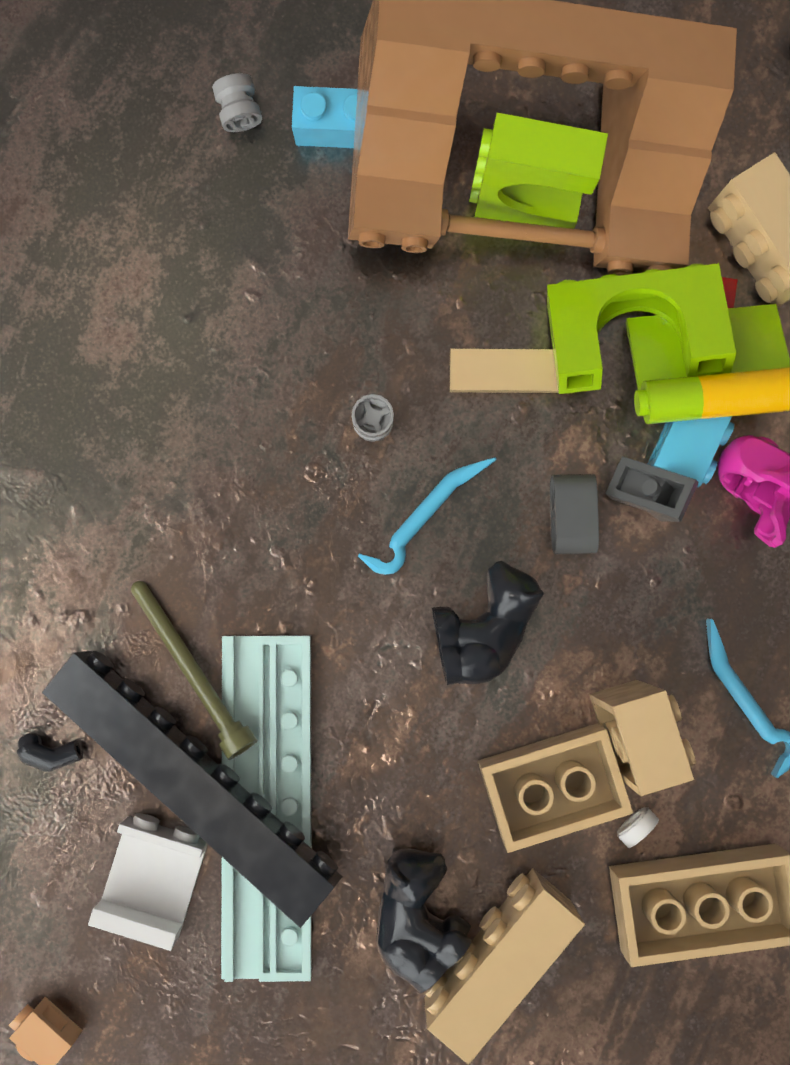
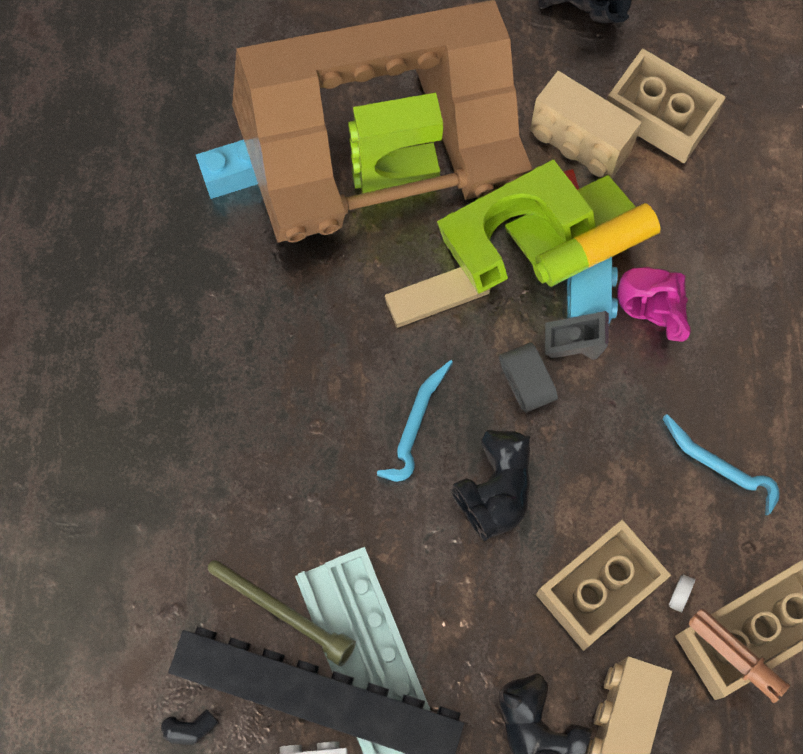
camera: 15 degrees left, 15 degrees down
light grey wheel [212,73,263,132] -> none
light grey wheel [351,394,394,442] -> none
tan brick [589,680,696,796] -> none
none -> nougat axle [689,609,790,703]

